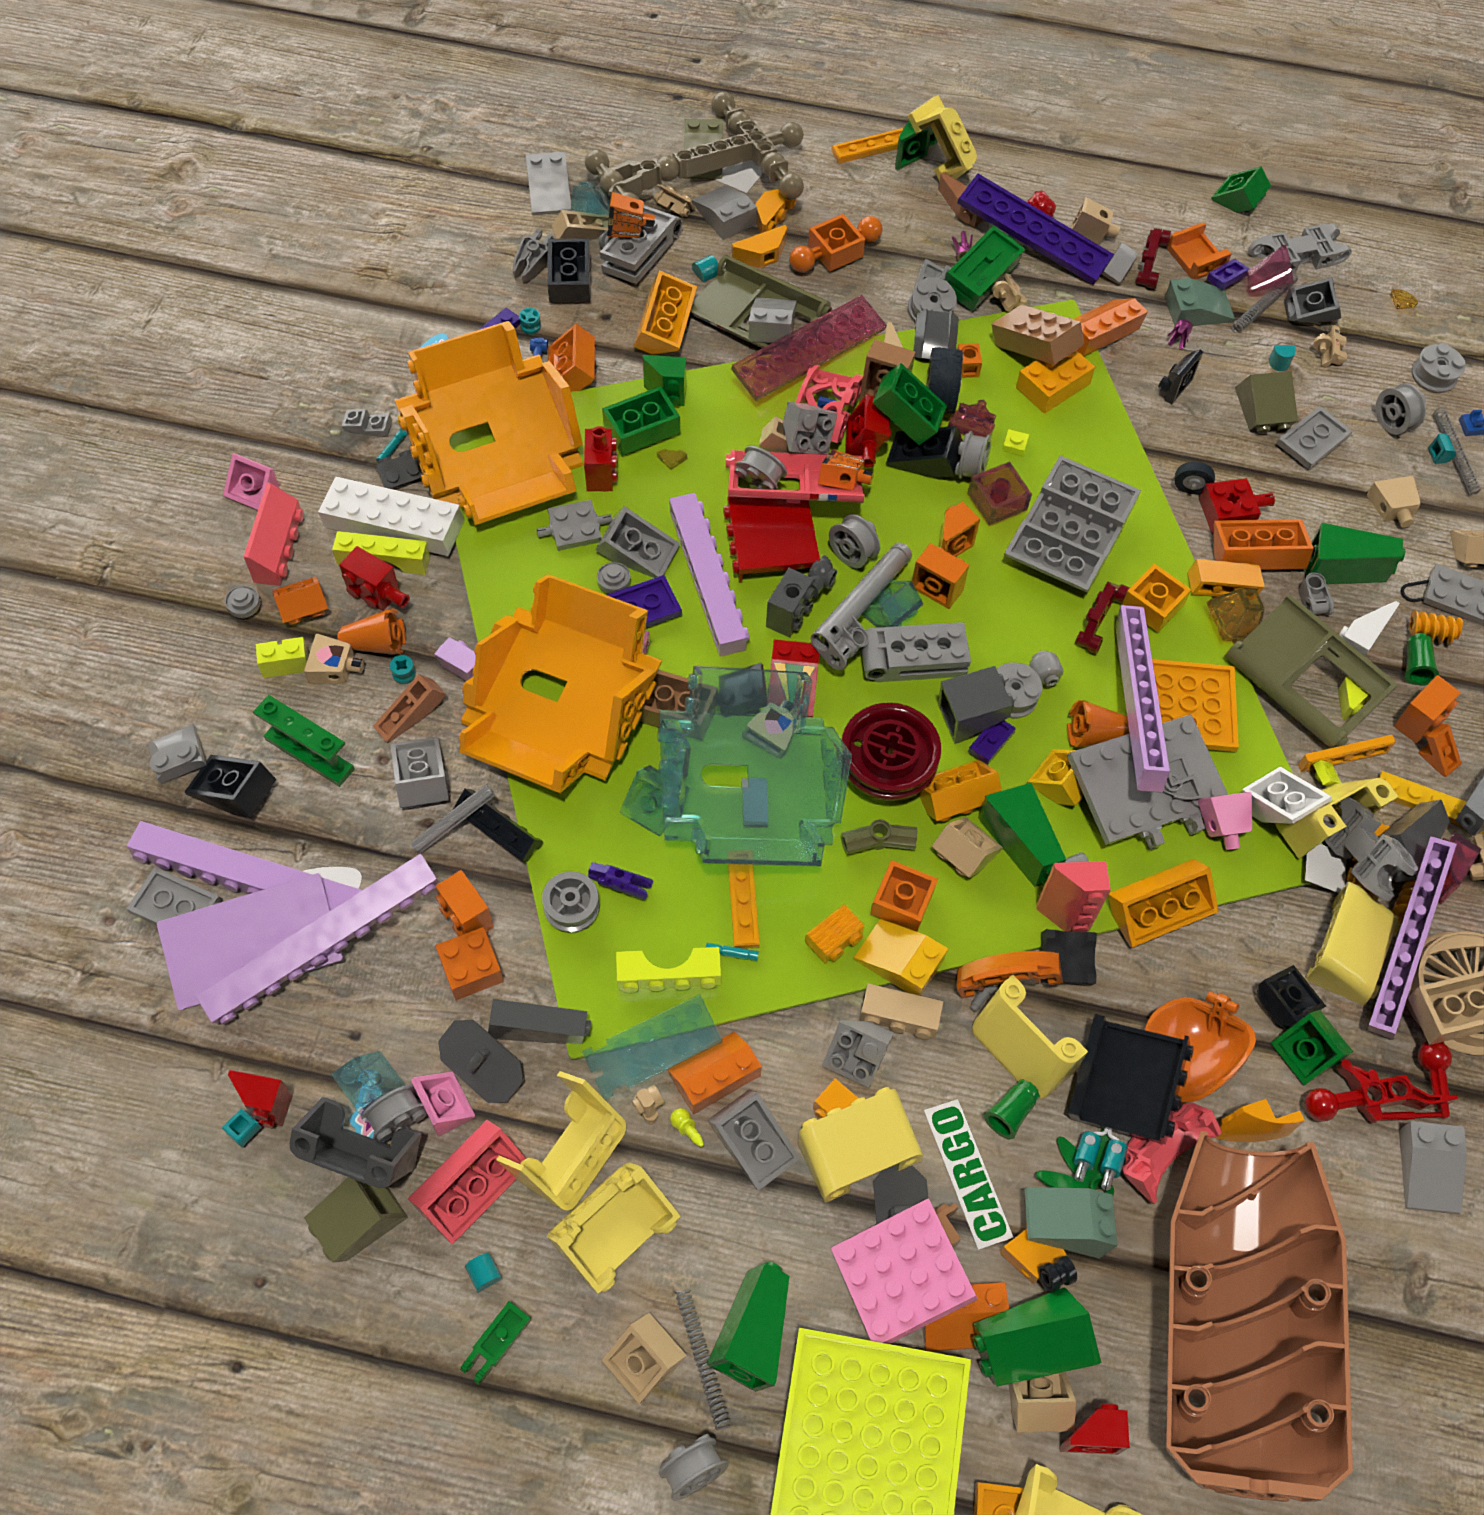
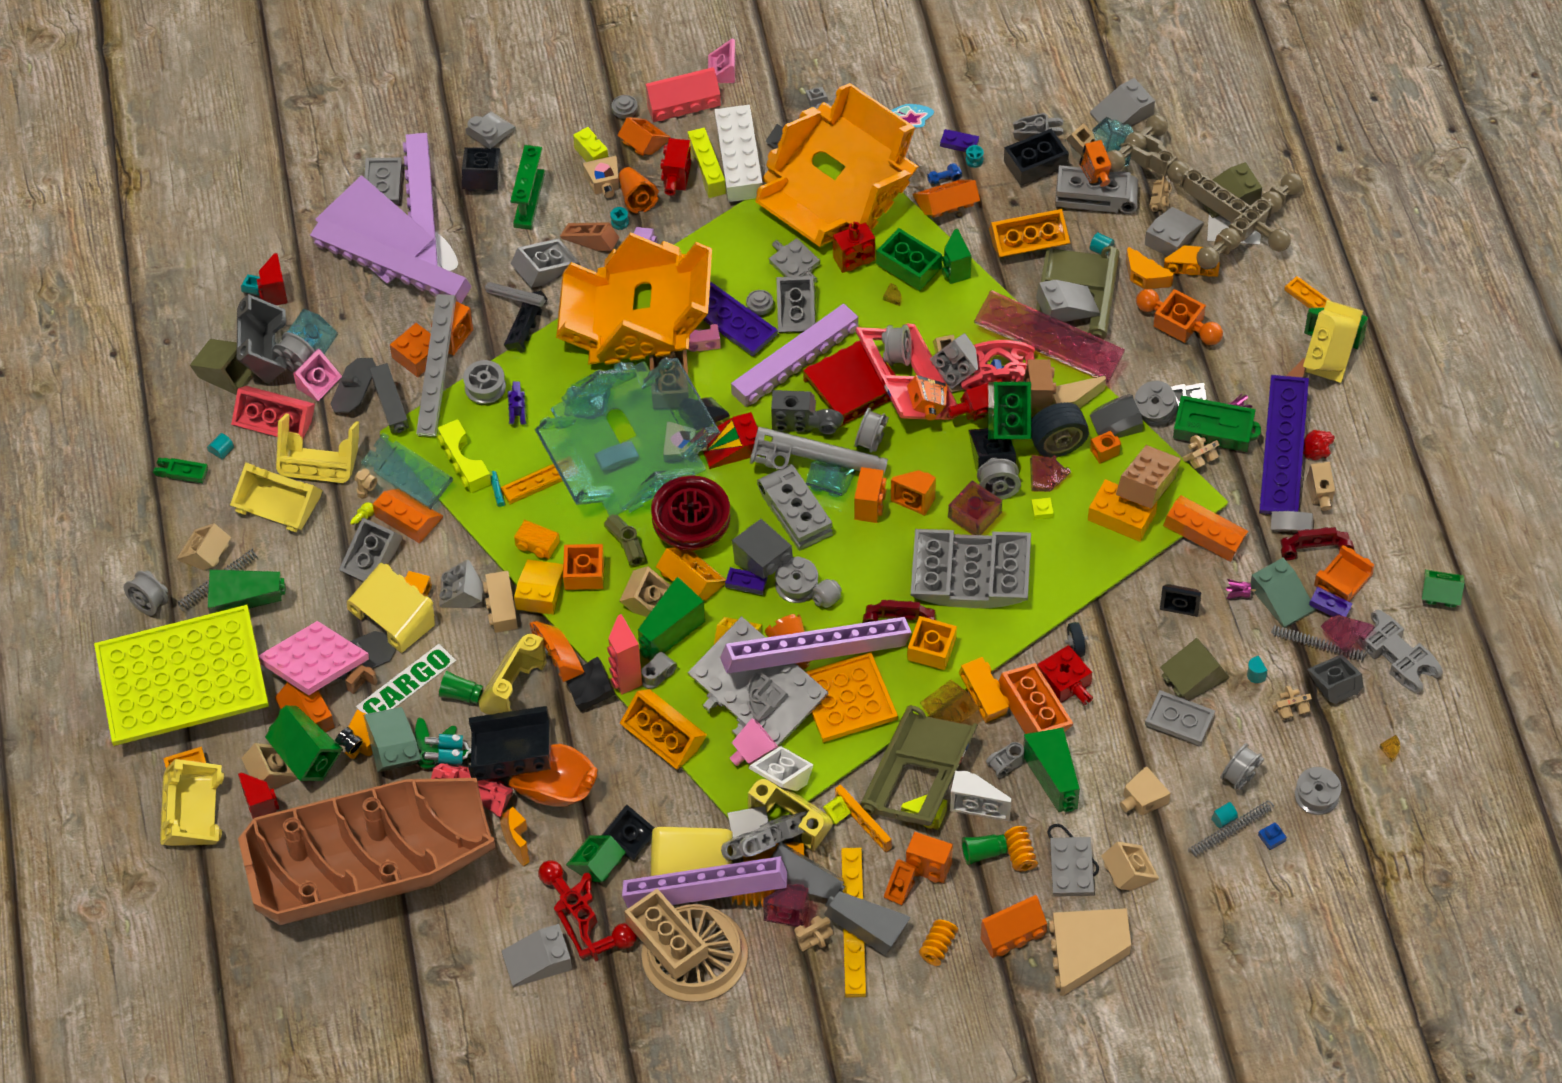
camera: 70 degrees right, 5 degrees down
none -> light grey plate [416,294,456,437]

